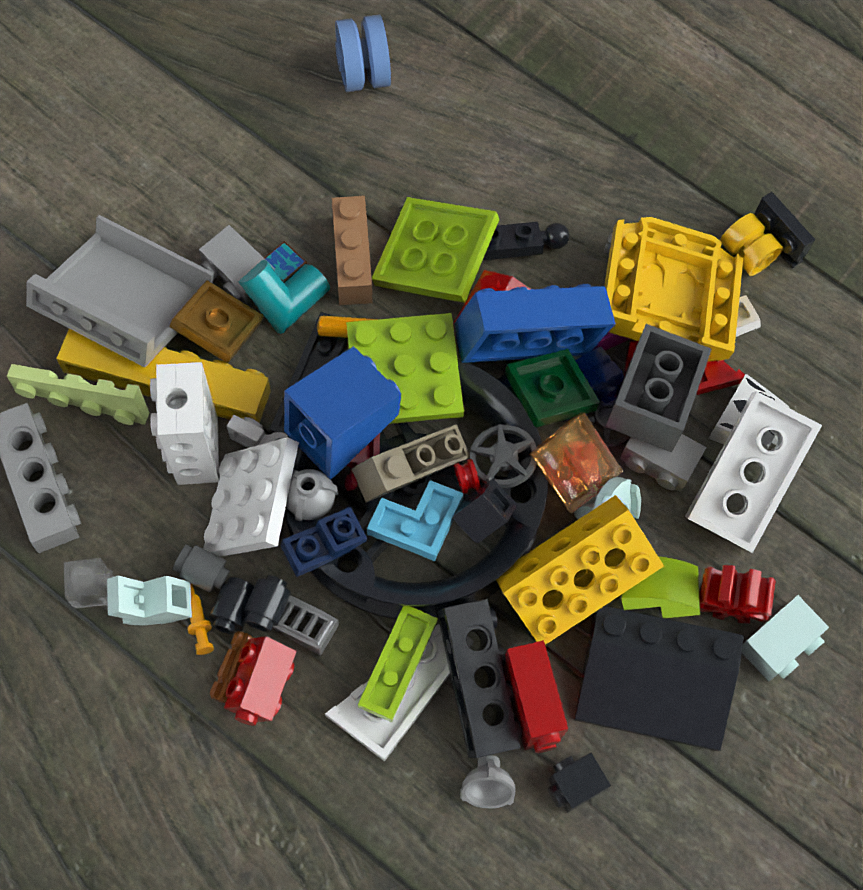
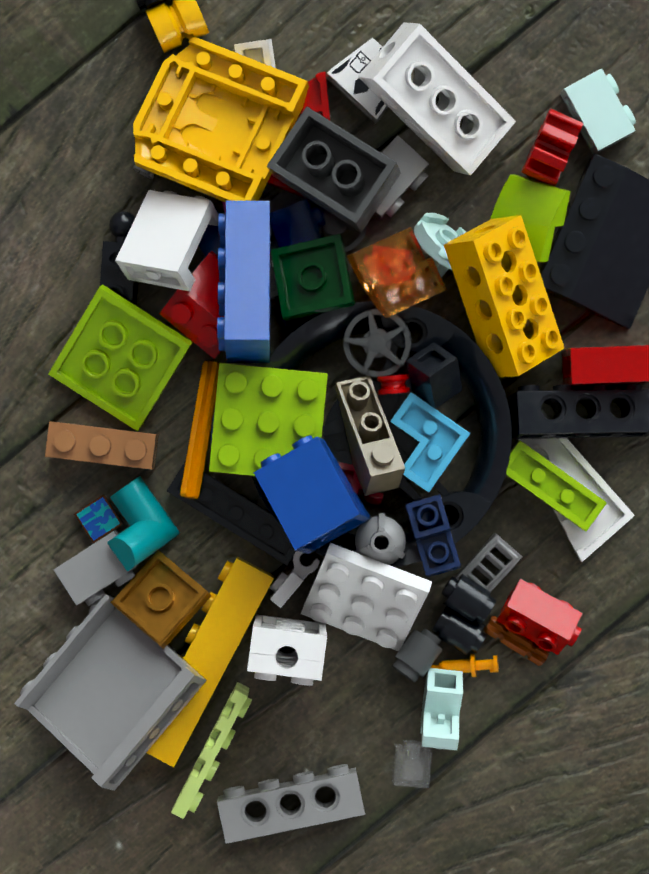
camera: 75 degrees left, 20 degrees up
none -> white panel [115,190,219,292]

